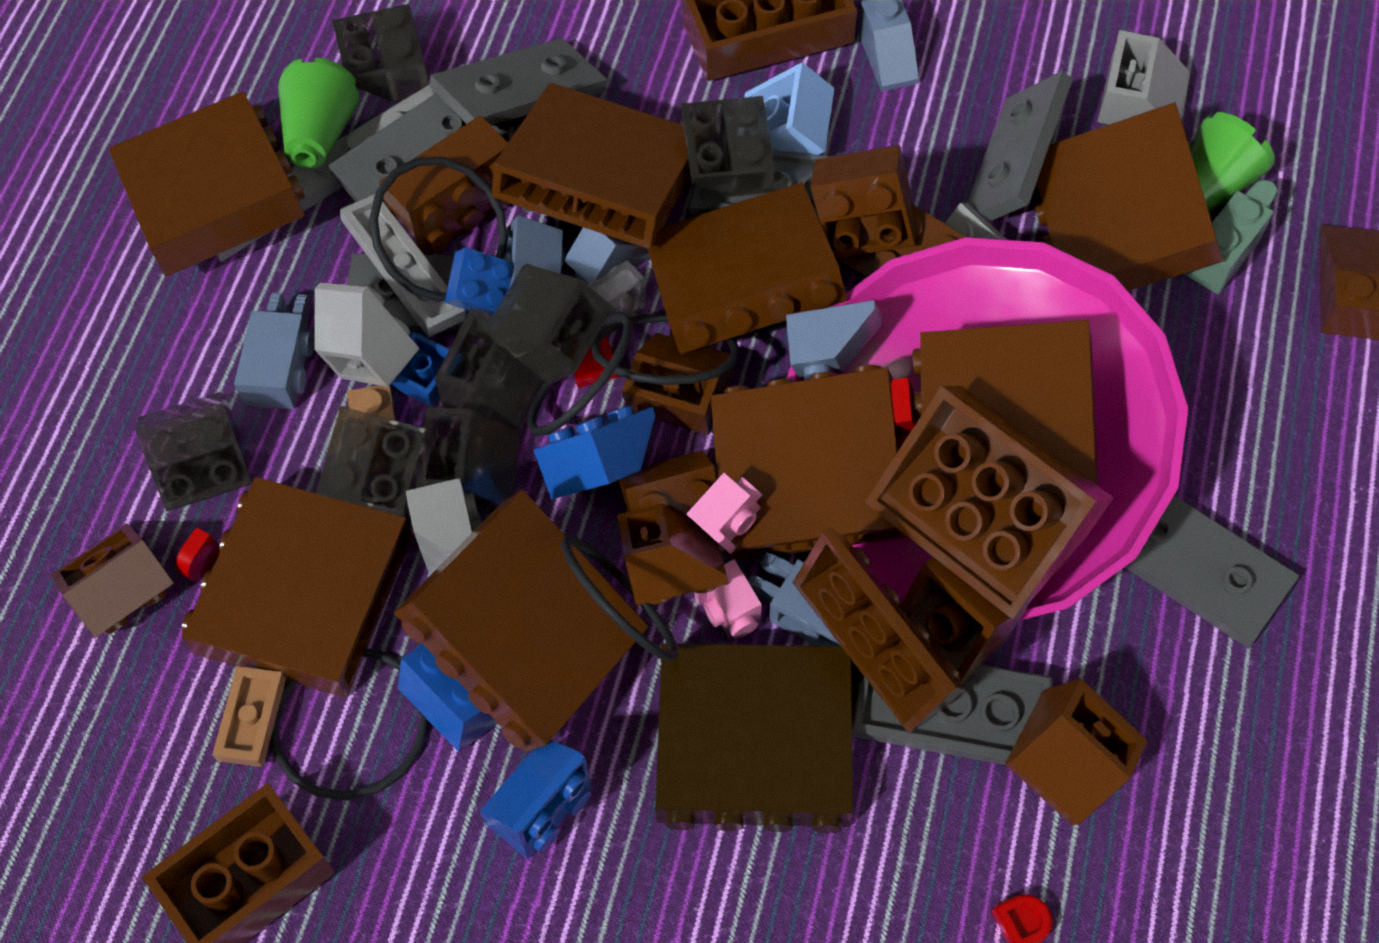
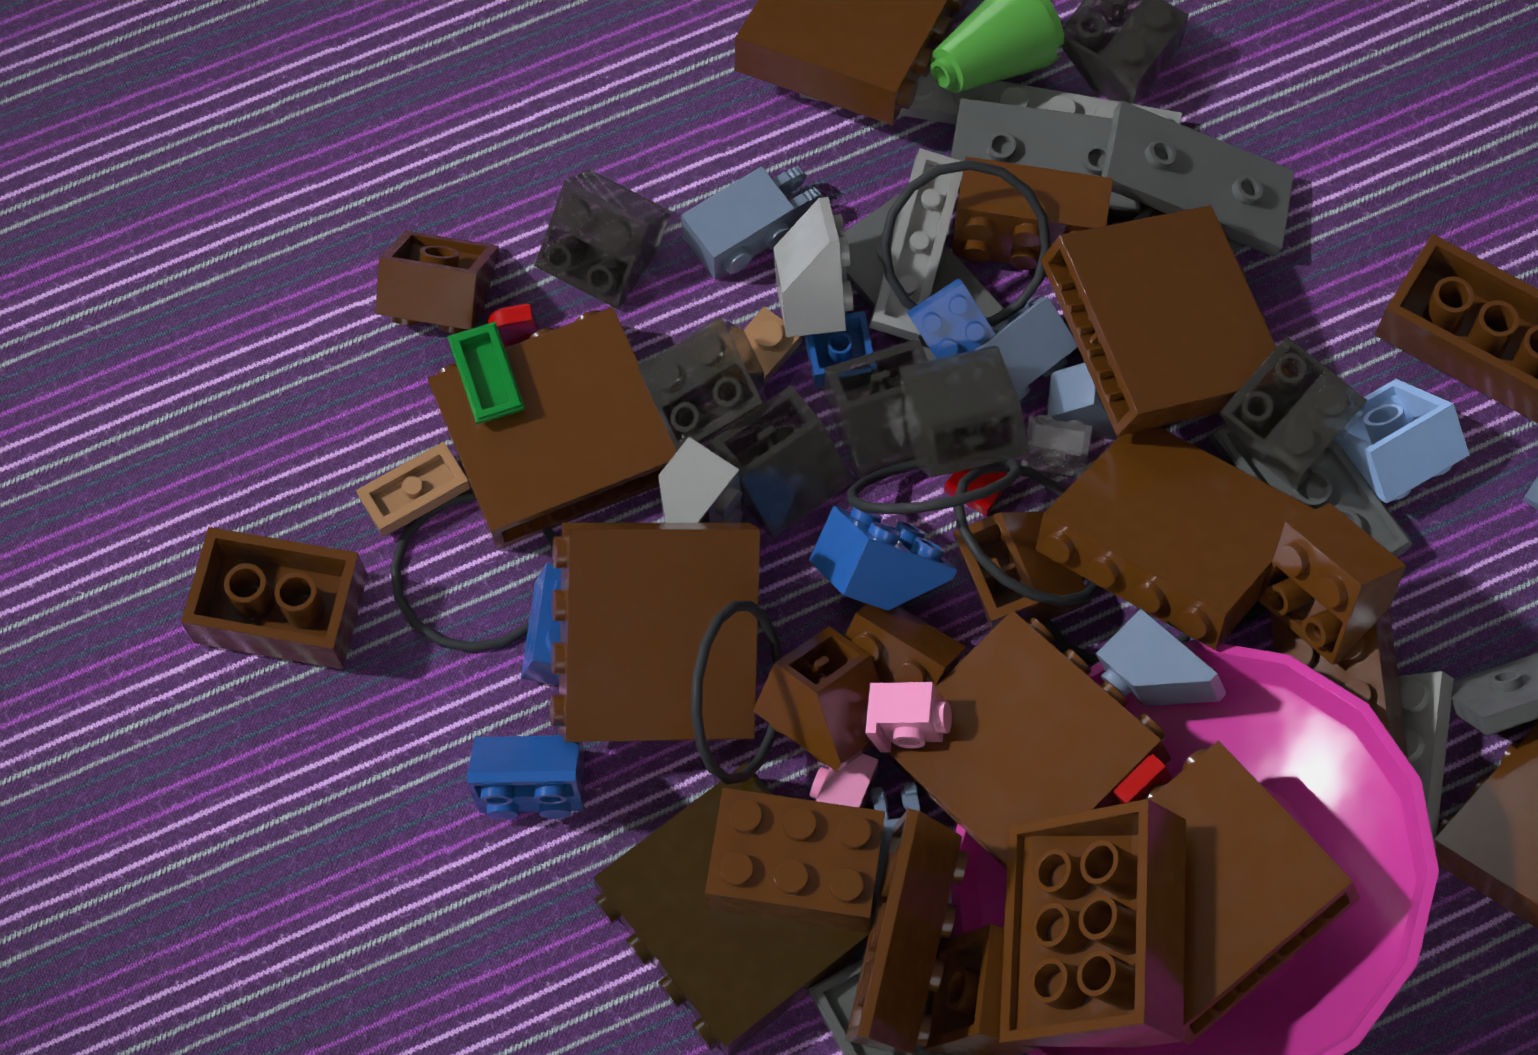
camera: 50 degrees right, 5 degrees up
none -> green tile [447,322,525,425]
none -> reddish brown brick [705,788,885,933]

